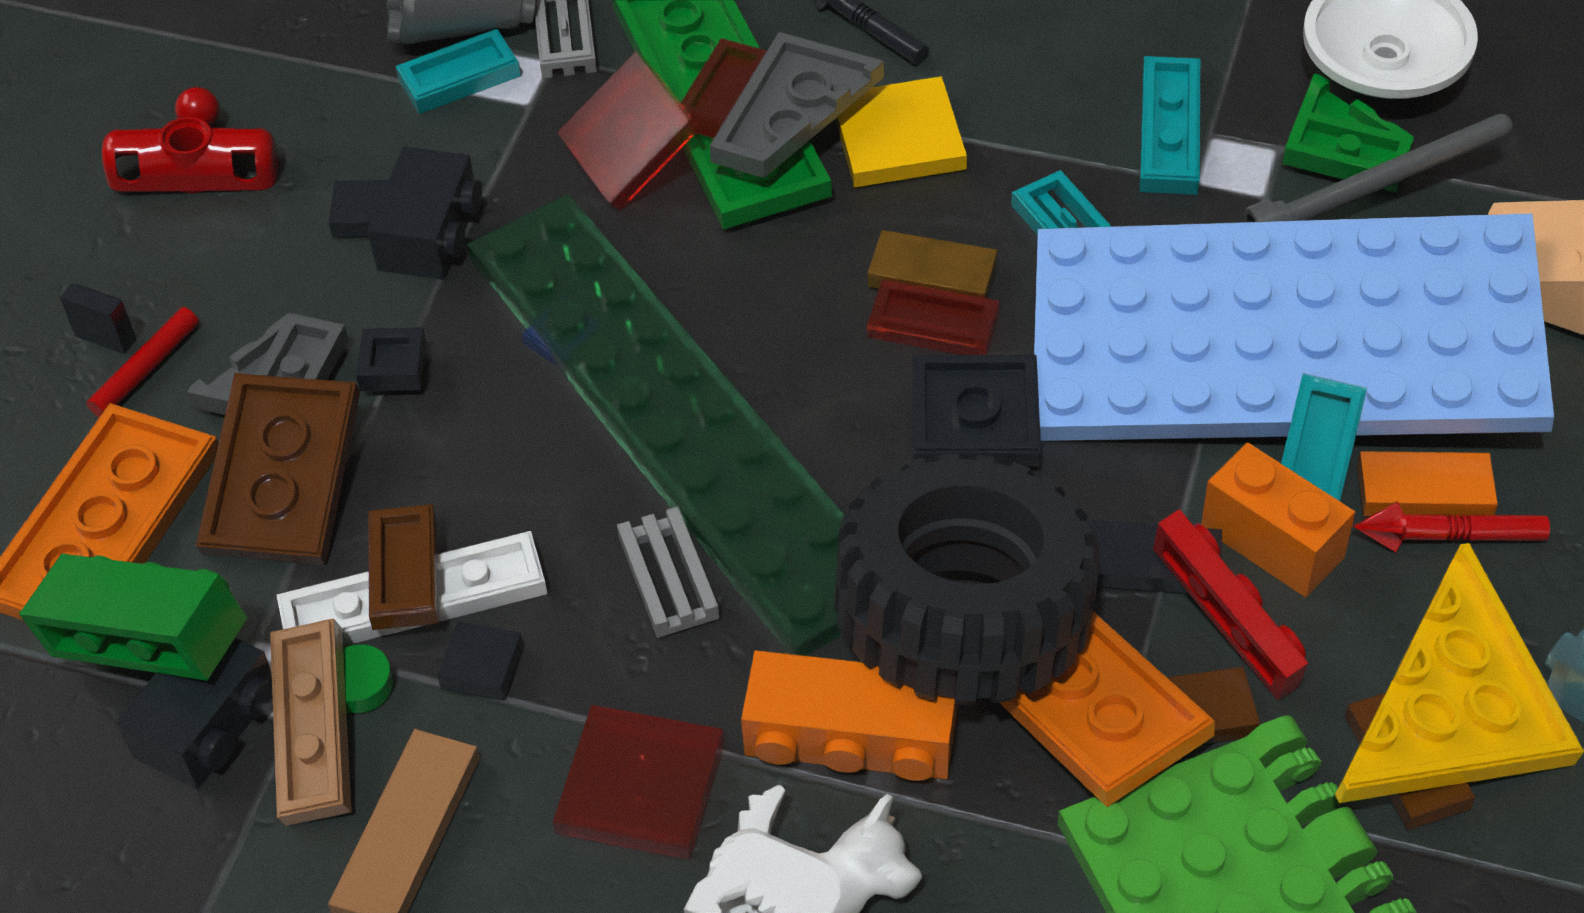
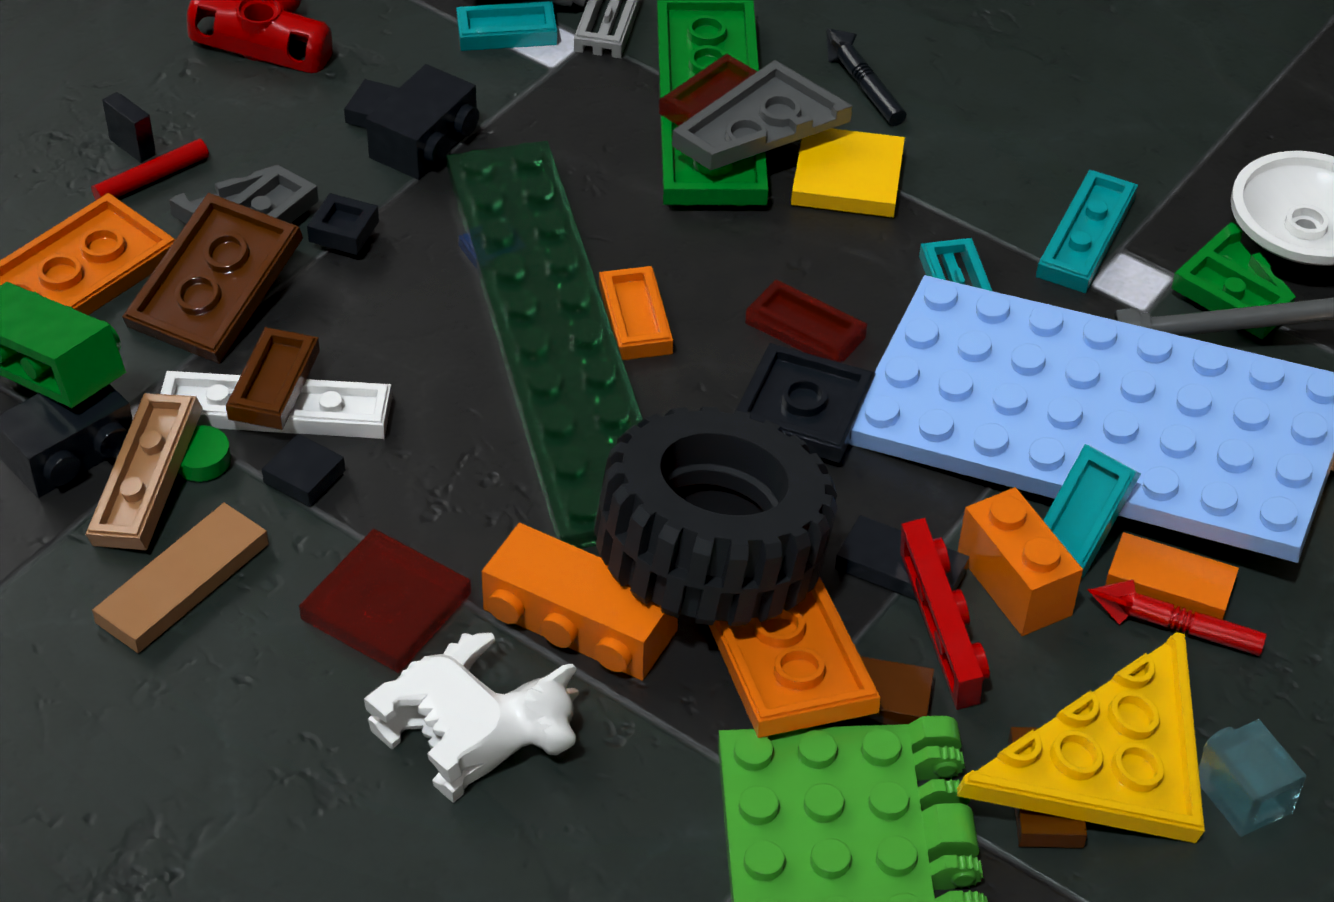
camera: 15 degrees right, 5 degrees down
clear red tile [557,52,701,210] -> none
light grey tile [617,506,719,638] -> none
pearl gold tile [868,230,998,307] -> none
none -> orange tile [599,266,673,361]

